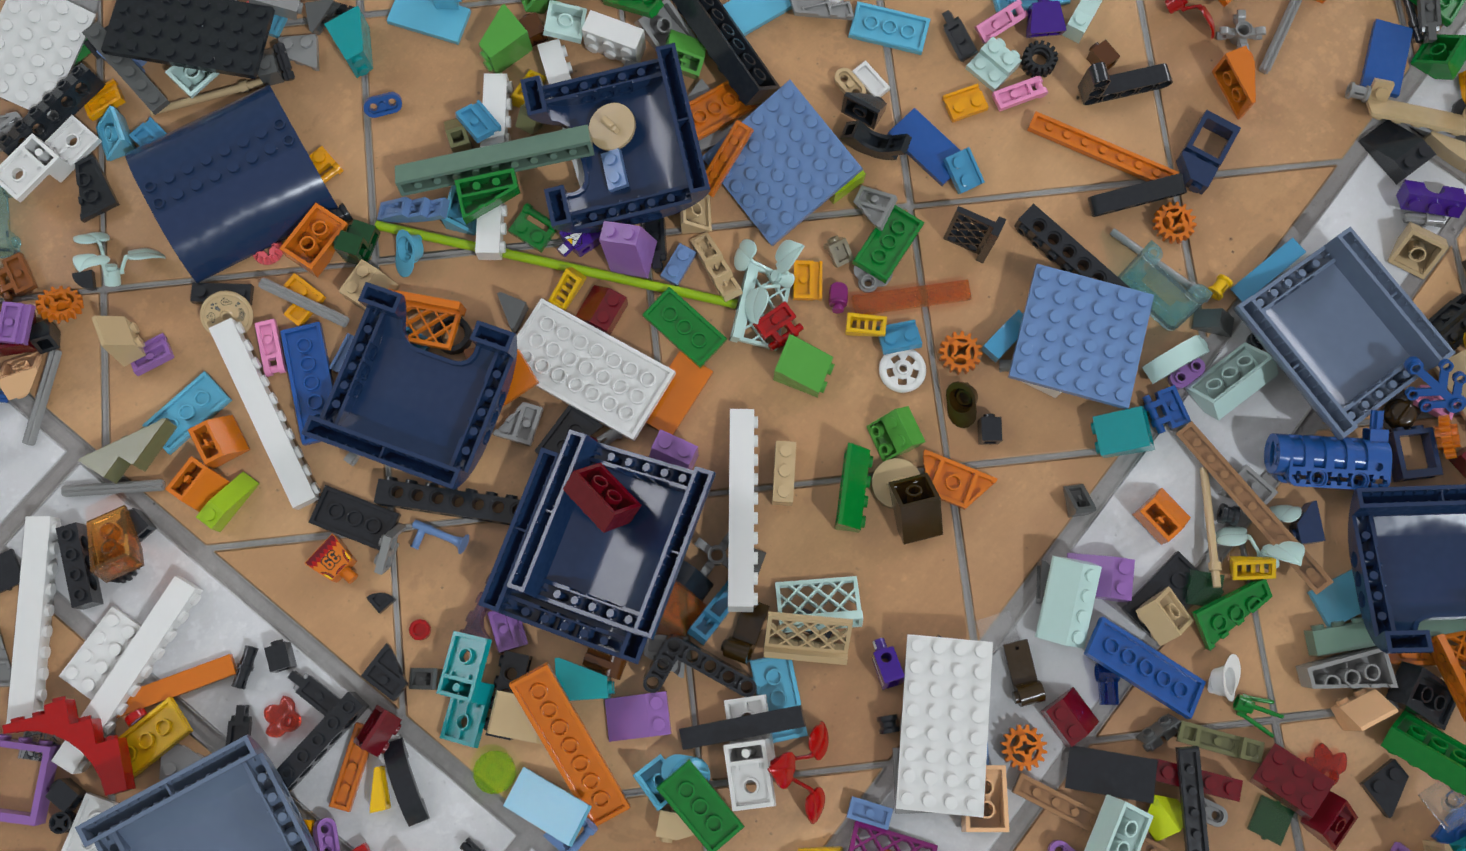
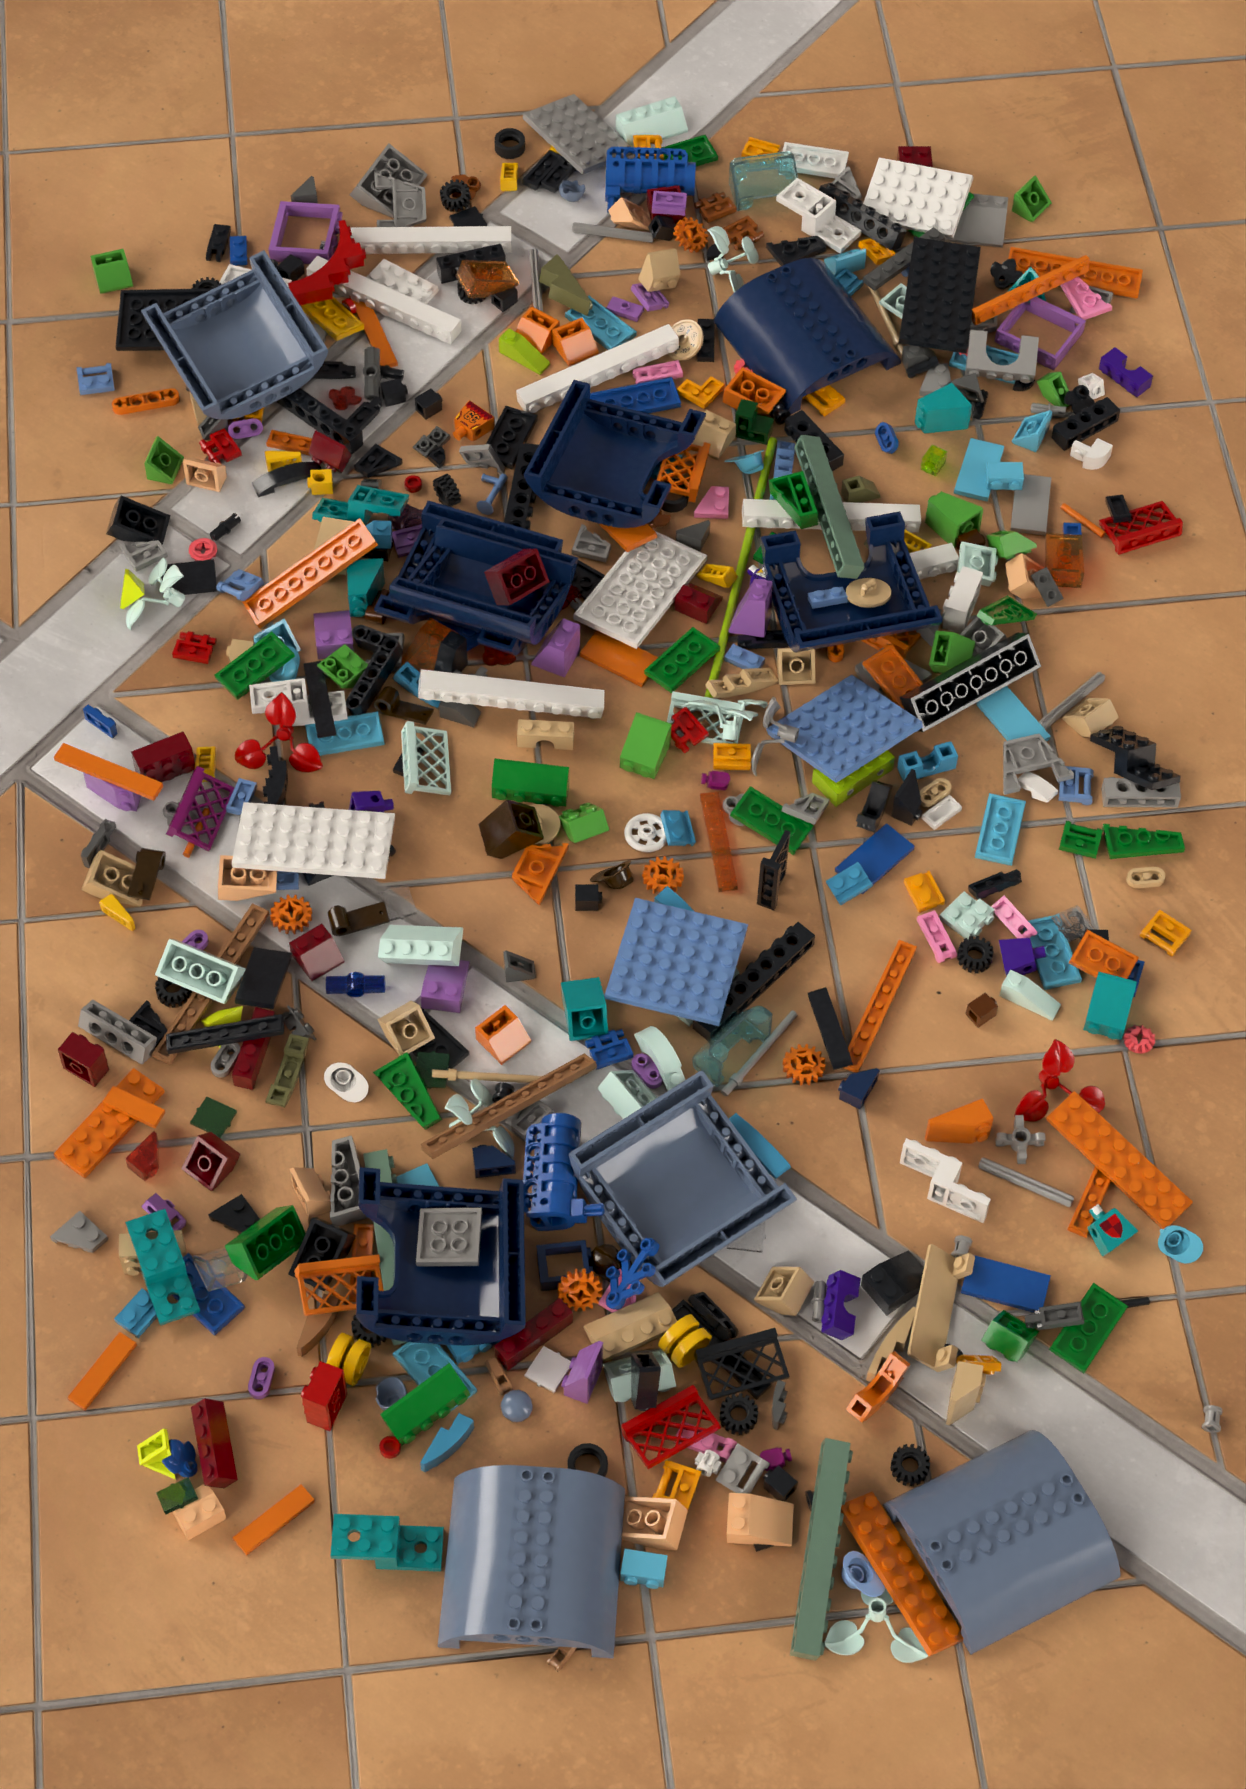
camera: 90 degrees right, 20 degrees down
light grey axle [258,278,350,327] -> none
dark azure plate [455,100,501,143] -> none
clear neon green tile [473,750,516,794] -> none
medium azure tile [503,767,592,847] -> none
orange tile [706,119,754,197] -> none
tan fence [763,611,853,665] -> none
dark tan bracket [823,235,854,268] -> none
yellow slope [845,312,887,337] -> none
black beam [1078,62,1173,105] -> none
blue plate [1084,617,1206,719] -> none
dark blue window [1180,110,1241,168] -> none
yellow bush [1206,274,1233,301] -> none
yellow slope [1229,556,1276,580] -> none
green plant [1233,693,1284,738] -> none
dark red brick [1249,743,1335,821] -> none
clear red plate [1305,743,1347,786] -> none
none -> black slope [263,746,288,805]
none -> yellow brick [307,469,333,495]
none -> bright green slope [317,644,368,689]
none -> dark grey piece [363,347,382,401]
none -> dark azure slope [365,520,393,549]
none -> dark grey slope [413,426,451,458]
none -> black brick [415,388,443,420]
none -> light grey plate [416,1208,483,1266]
none -> black tyre [433,474,461,507]
none -> medium lavender plate [606,296,644,322]
none -> bright pink wing [694,486,729,519]
none -> dark orange plate [723,215,764,251]
none -> light grey plant [752,697,799,776]
none -> black brick [784,410,844,471]
none -> dark azure arch [897,741,958,782]
none -> white bracket [900,1138,991,1223]
none -> clear neon green brick [921,445,947,476]

